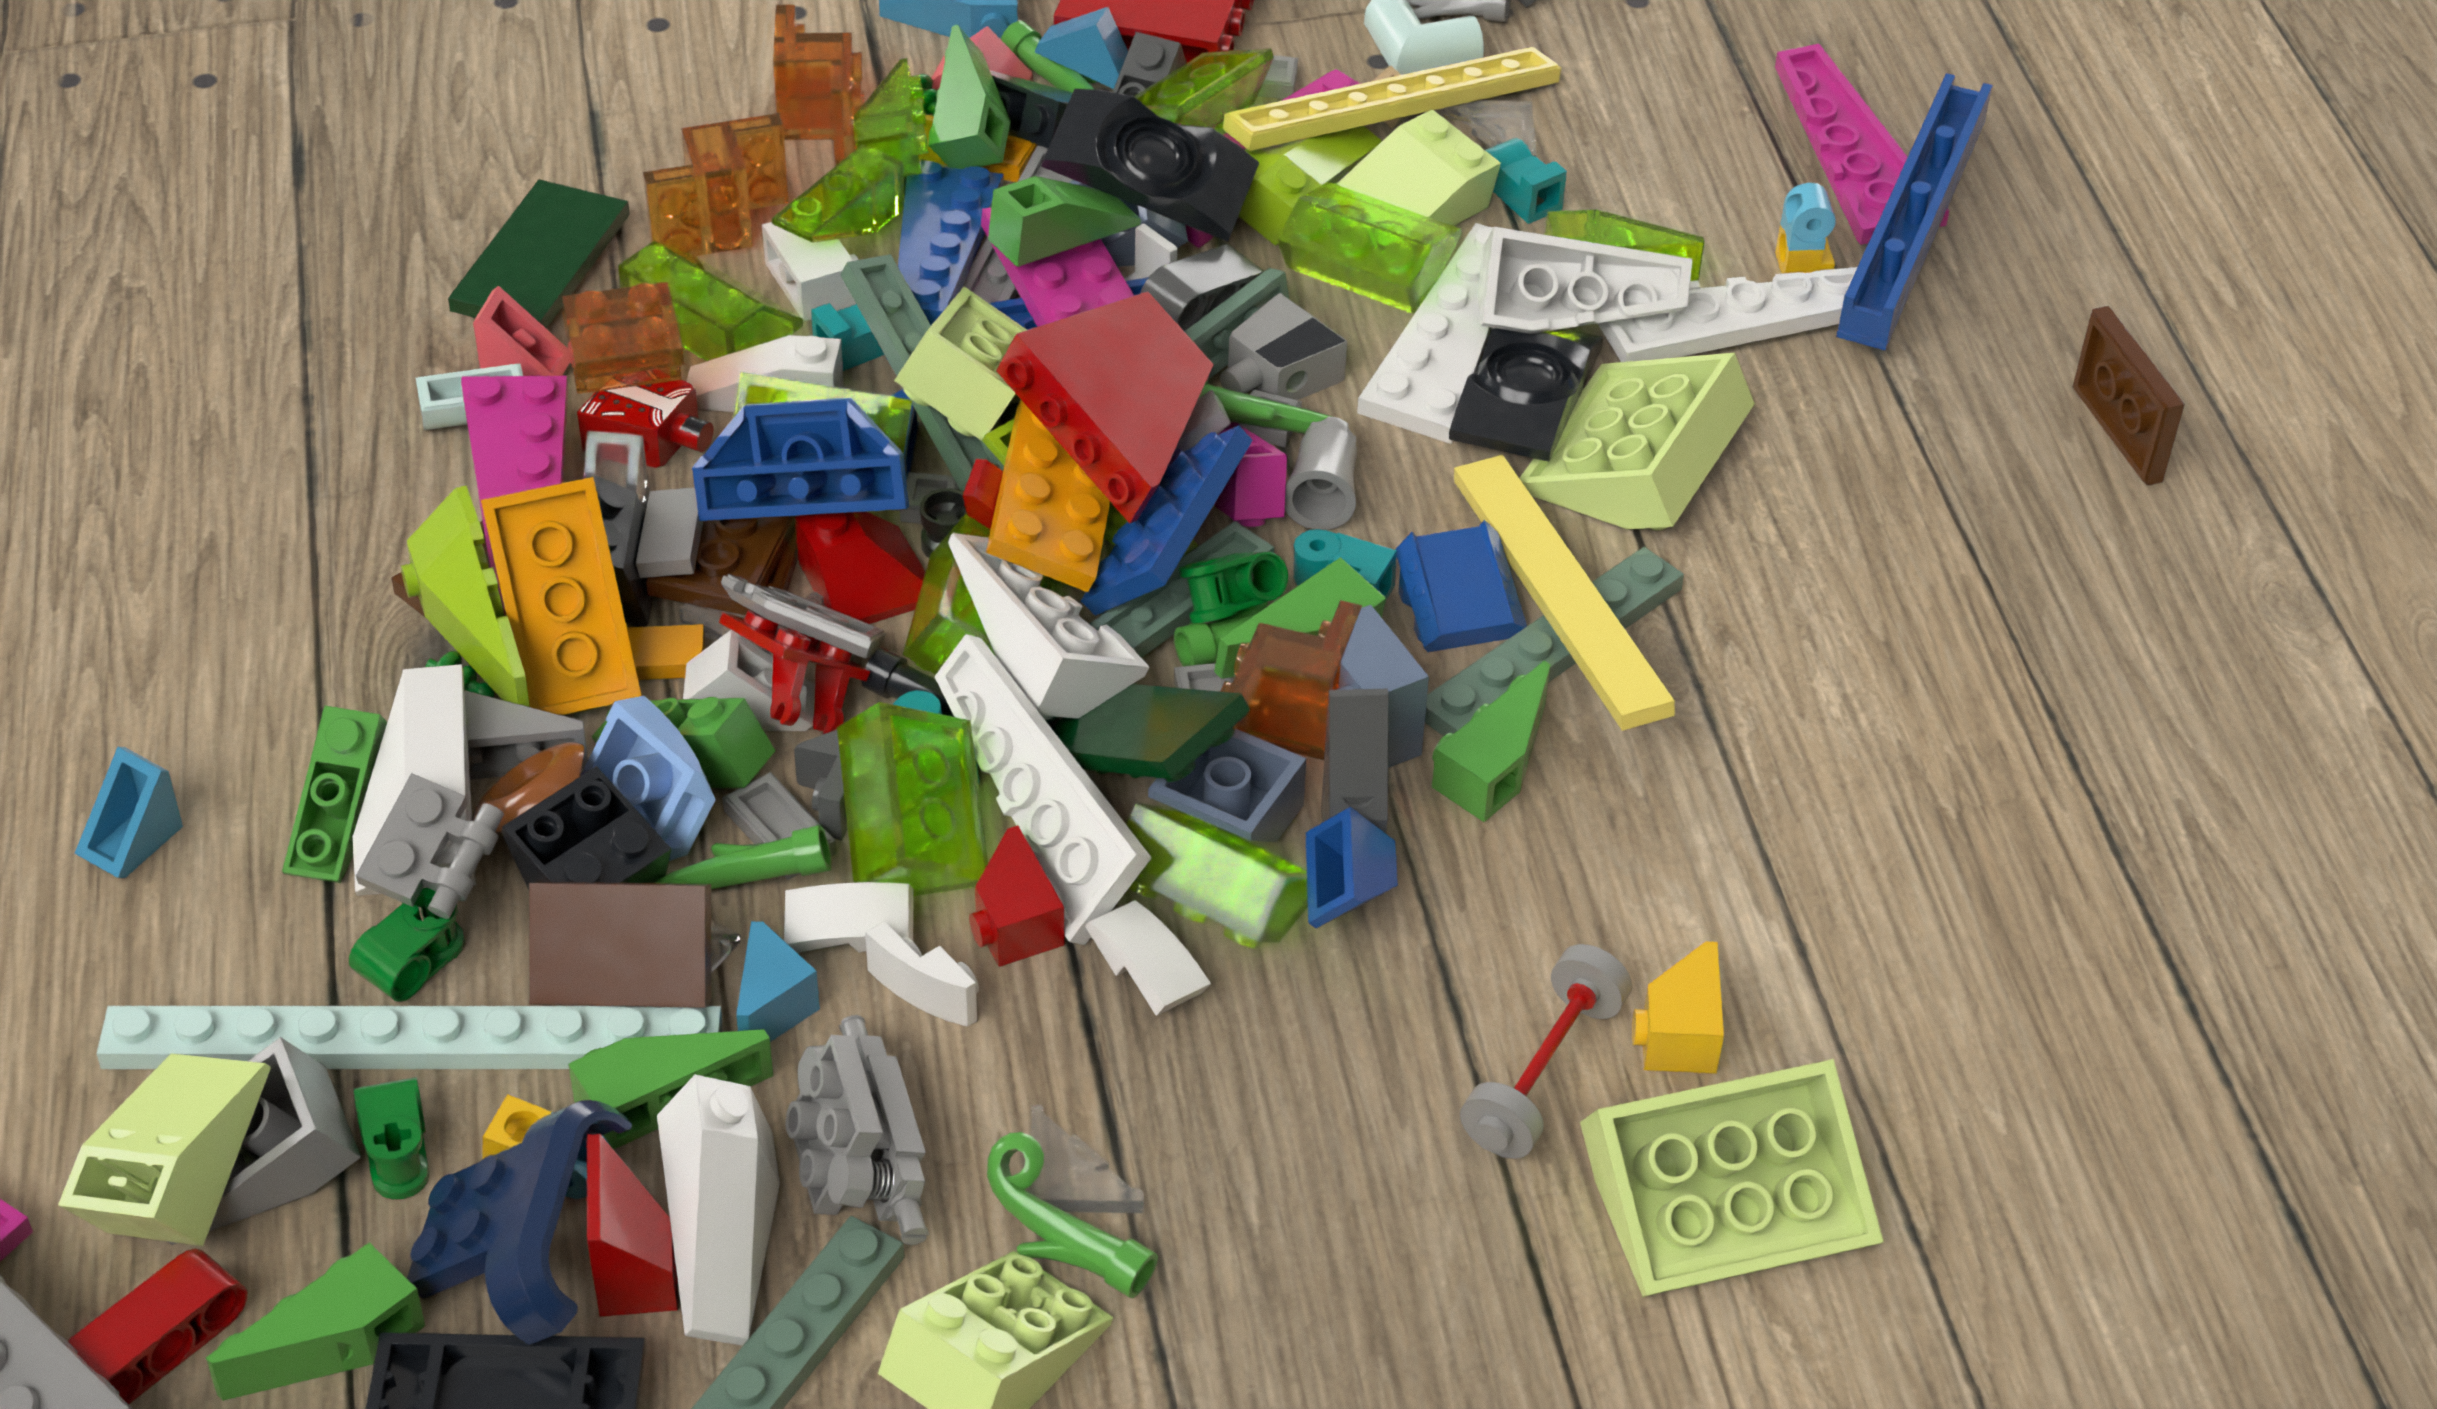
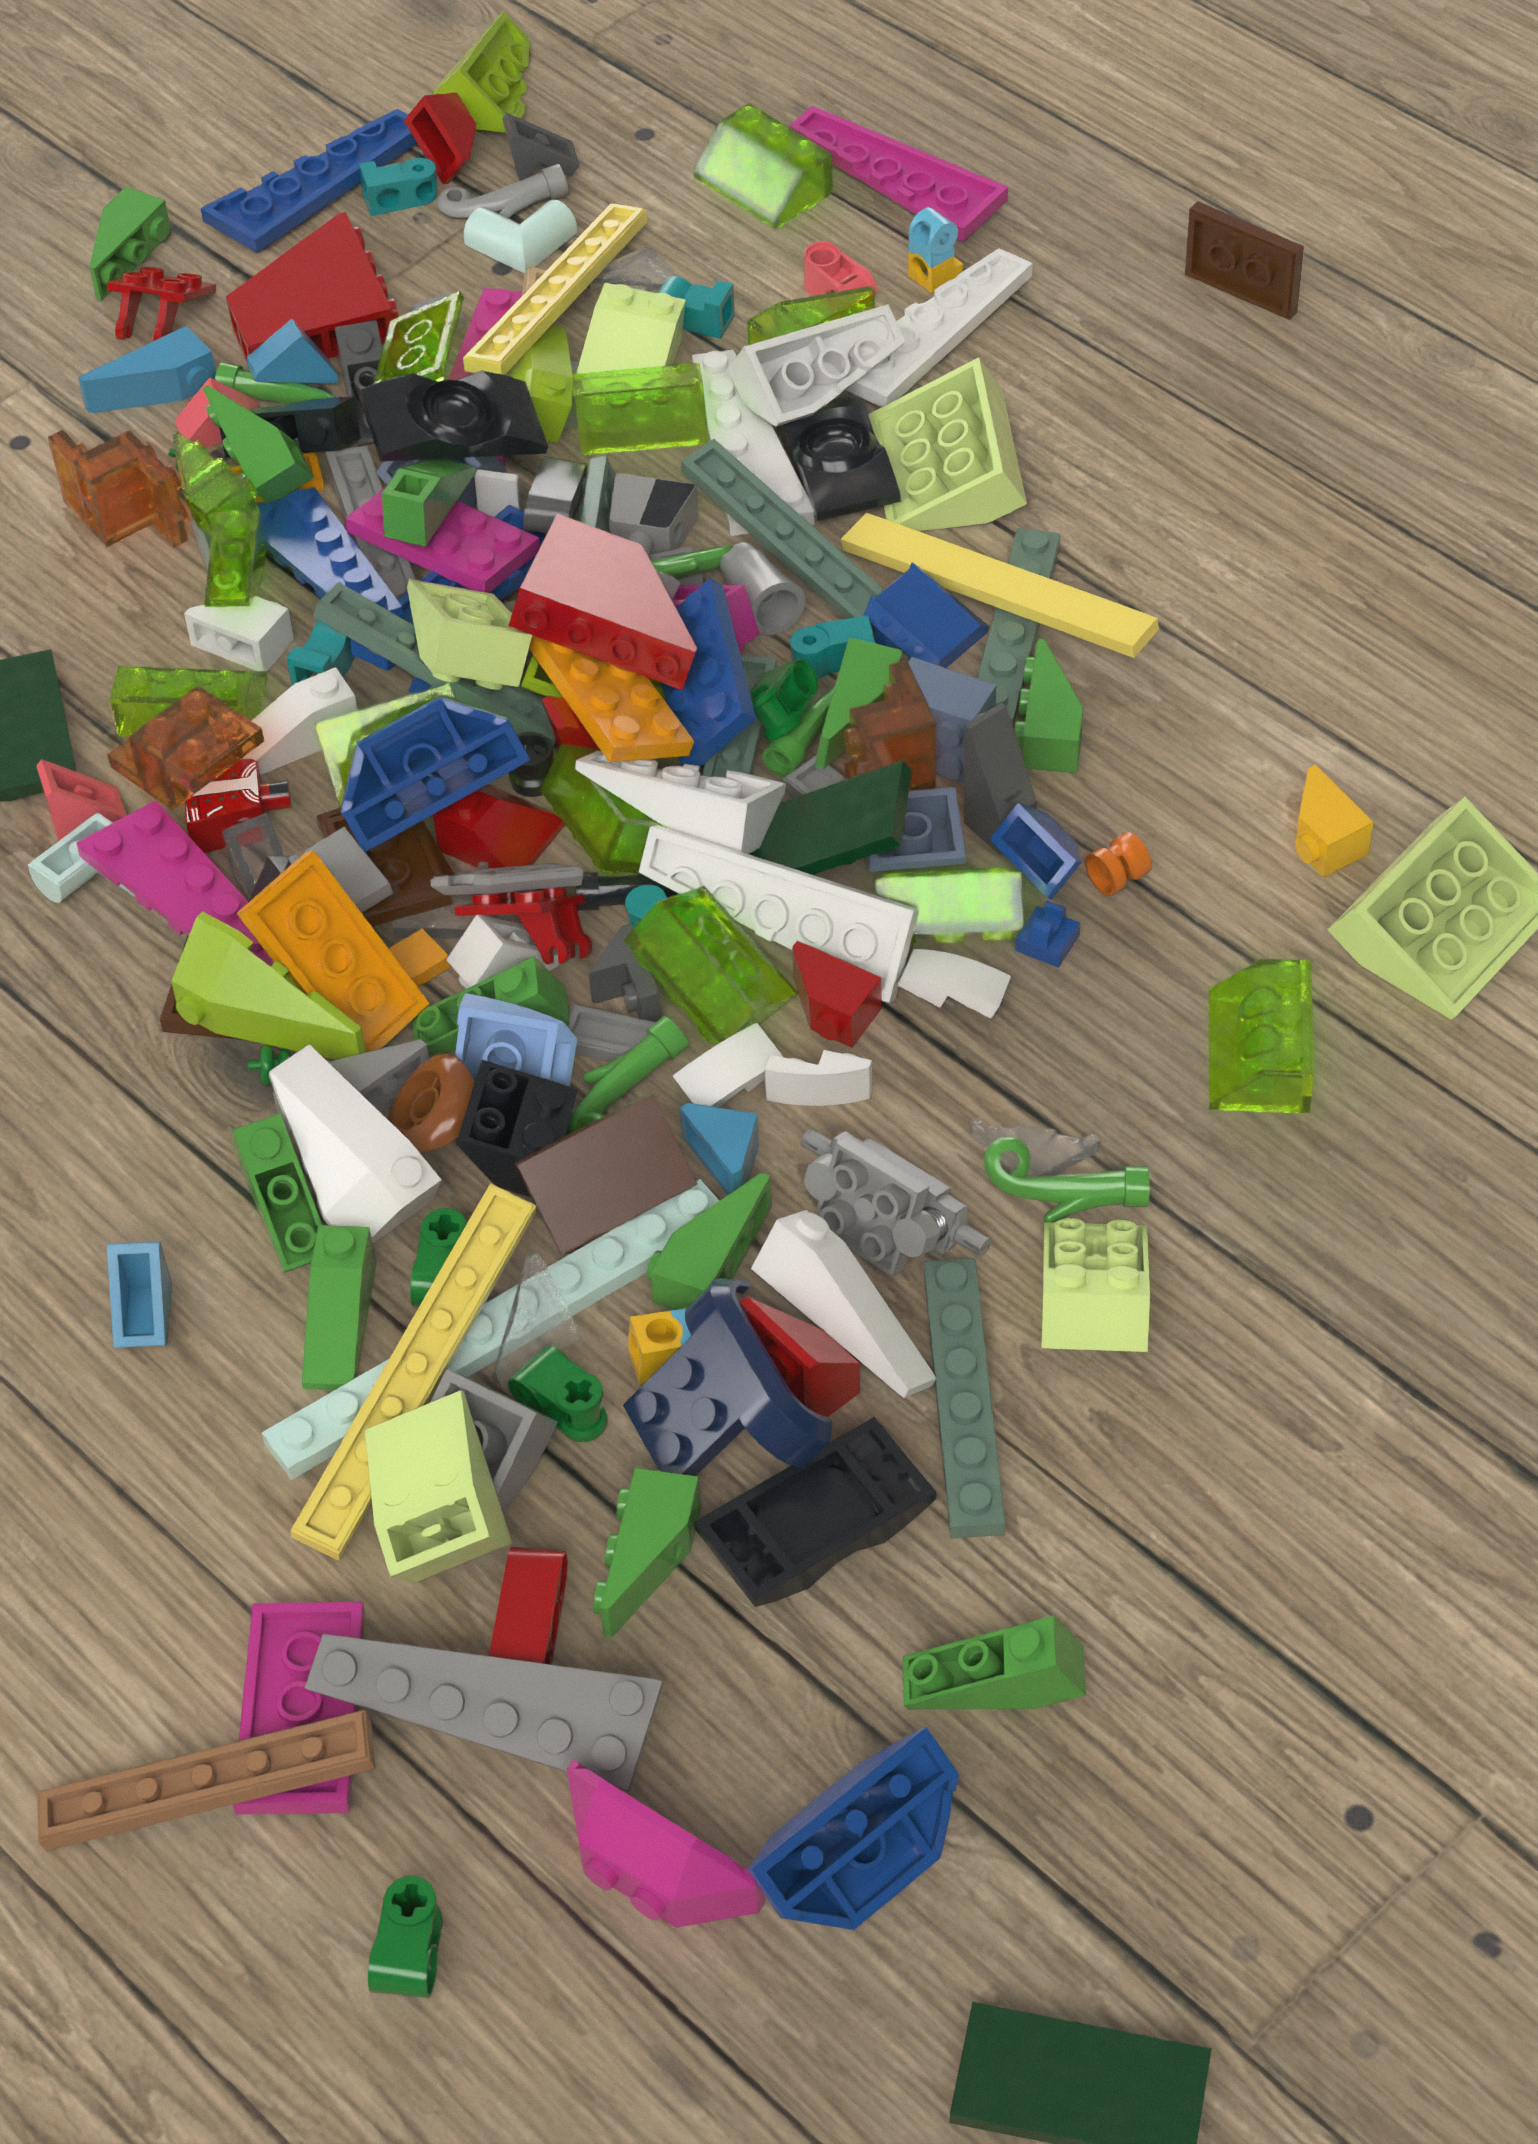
camera: 30 degrees left, 5 degrees up
light grey plate [355,773,504,919] -> none
clear orange bracket [643,113,789,263] -> none
light grey axle [1460,944,1632,1159] -> none
blue tile [1836,73,1993,350] -> none
none -> light yellow tile [290,1183,536,1561]
none -> bright green slope [302,1225,377,1390]
none -> clear tile [492,1252,582,1385]
none -> sand green plate [681,439,884,619]
none -> clear neon green slope [693,103,833,229]
none -> coral piece [804,241,877,316]
none -> blue tile [1015,901,1080,968]
none -> orange wheel [1085,832,1152,896]
none -> clear neon green slope [1208,959,1314,1113]

